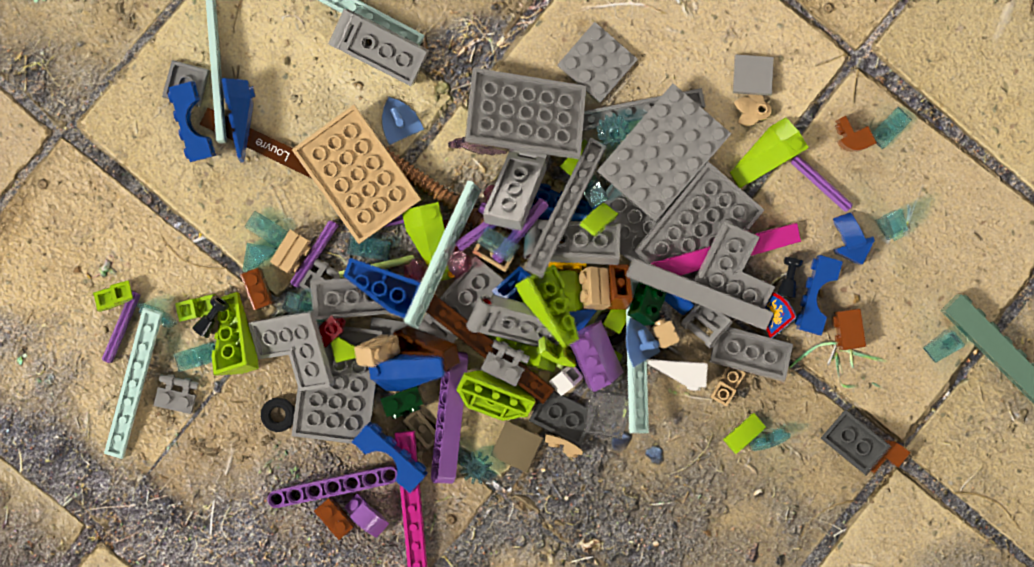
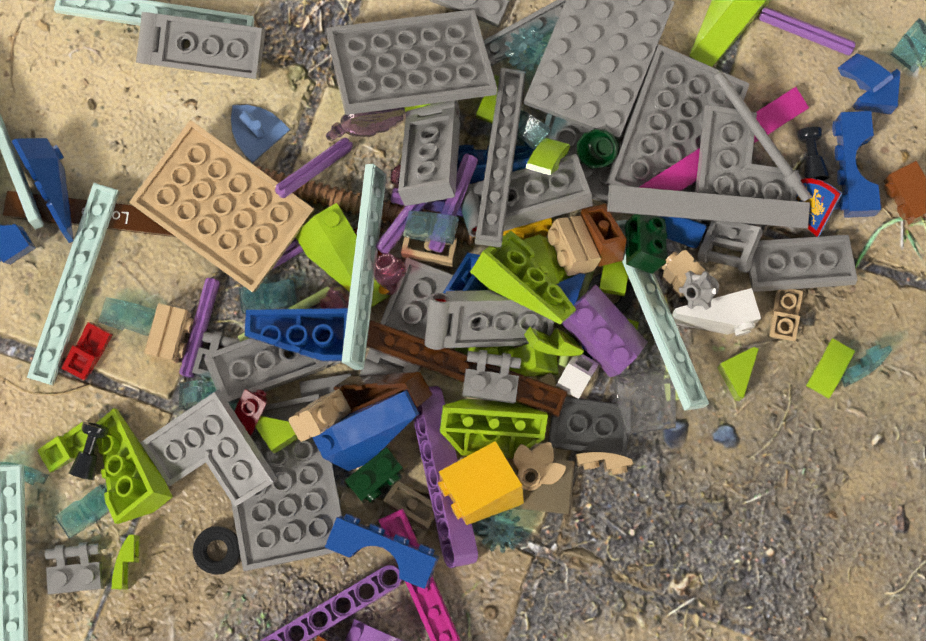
camera: 20 degrees left, 10 degrees down
dark orange brick [240,268,275,311] -> none
clear light blue slope [242,243,277,273] -> none
medium blue shield [626,318,660,367] -> none
none -> light aqua tile [27,183,120,386]
none -> red slope [61,322,113,380]
none -> lime slope [111,535,140,590]
none -> medium lavender axle [275,138,353,198]
none -> yellow slope [438,441,524,525]
none -> tan plate [514,442,566,491]
none -> dark green hair [577,129,619,169]
none -> light grey rock [679,271,719,310]
none -> light grey bar [713,70,811,202]
none -> lime slope [717,347,759,401]

